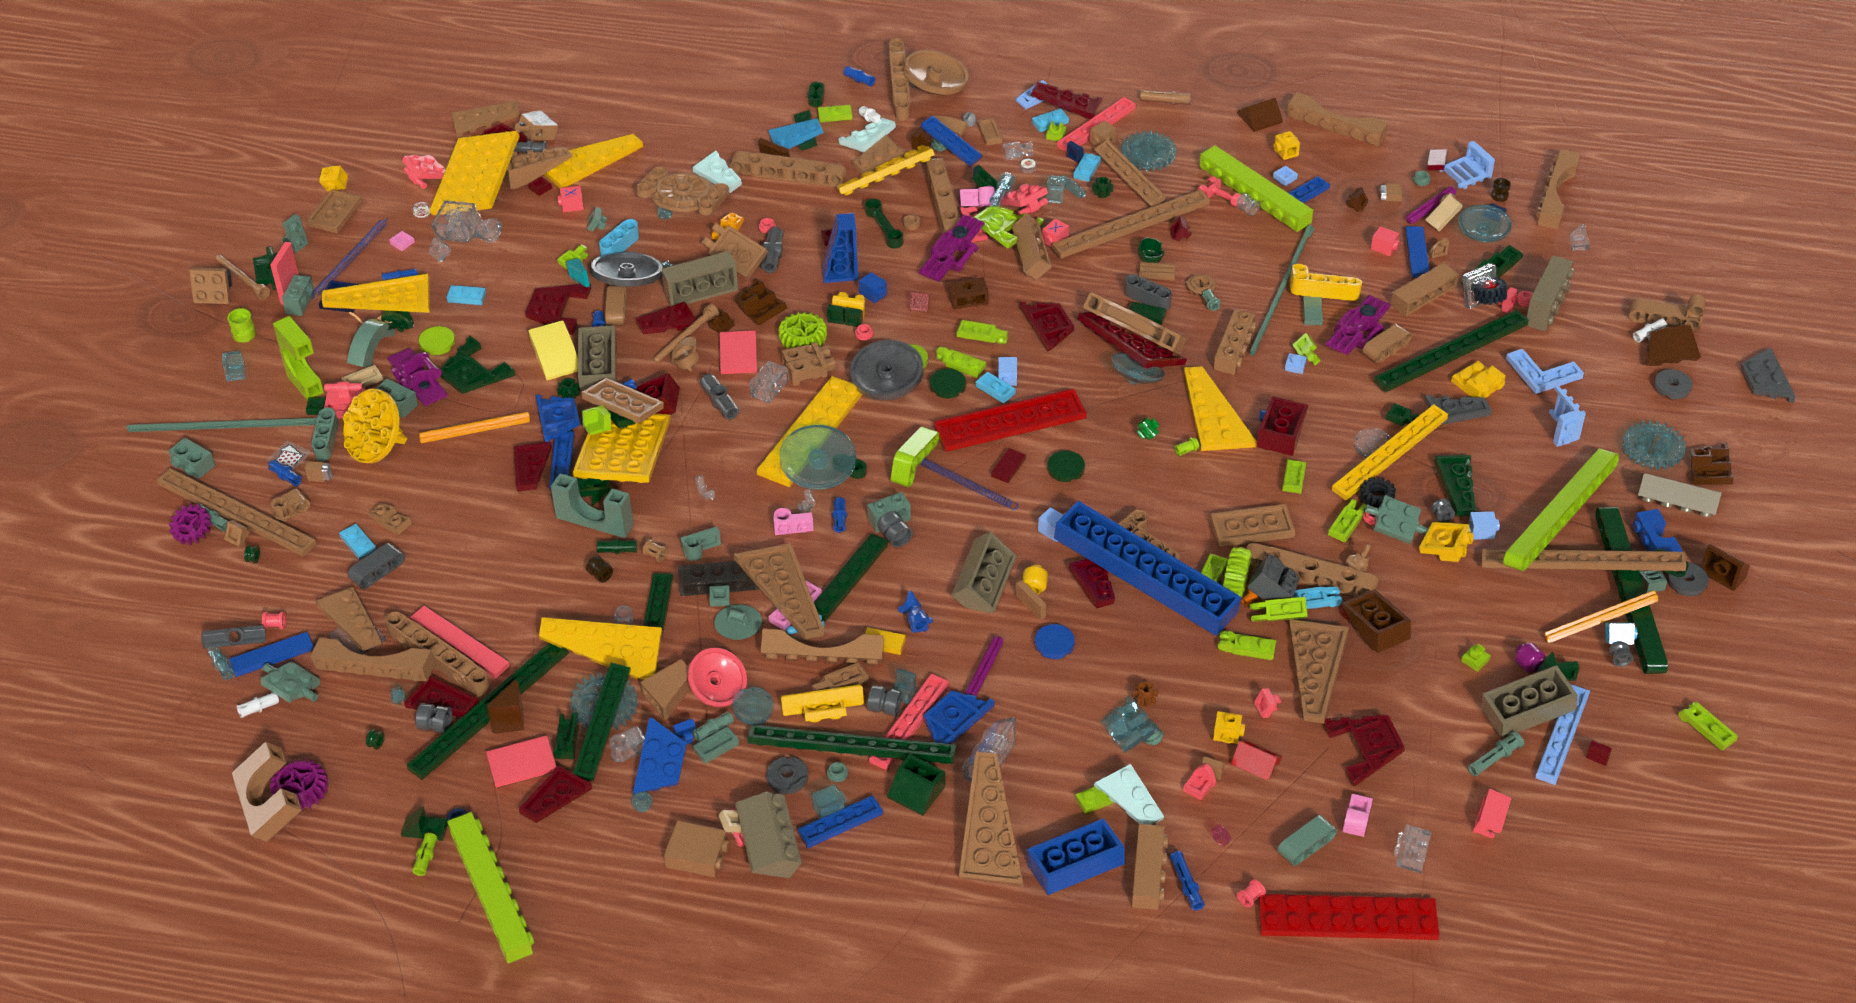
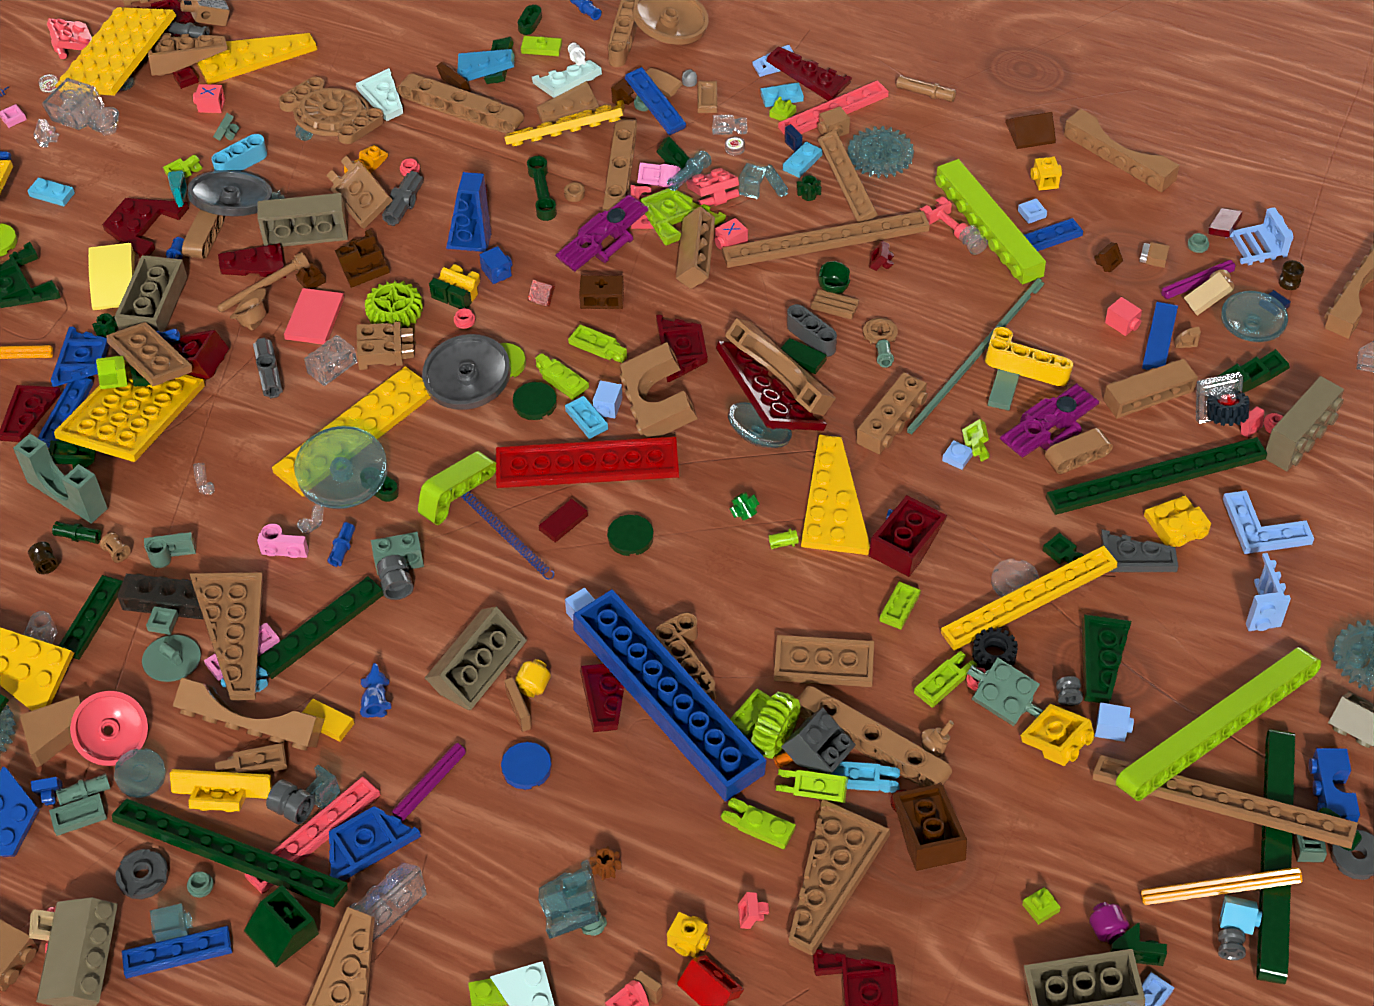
camera: 15 degrees right, 5 degrees up
none -> medium nougat arch [620,342,698,438]

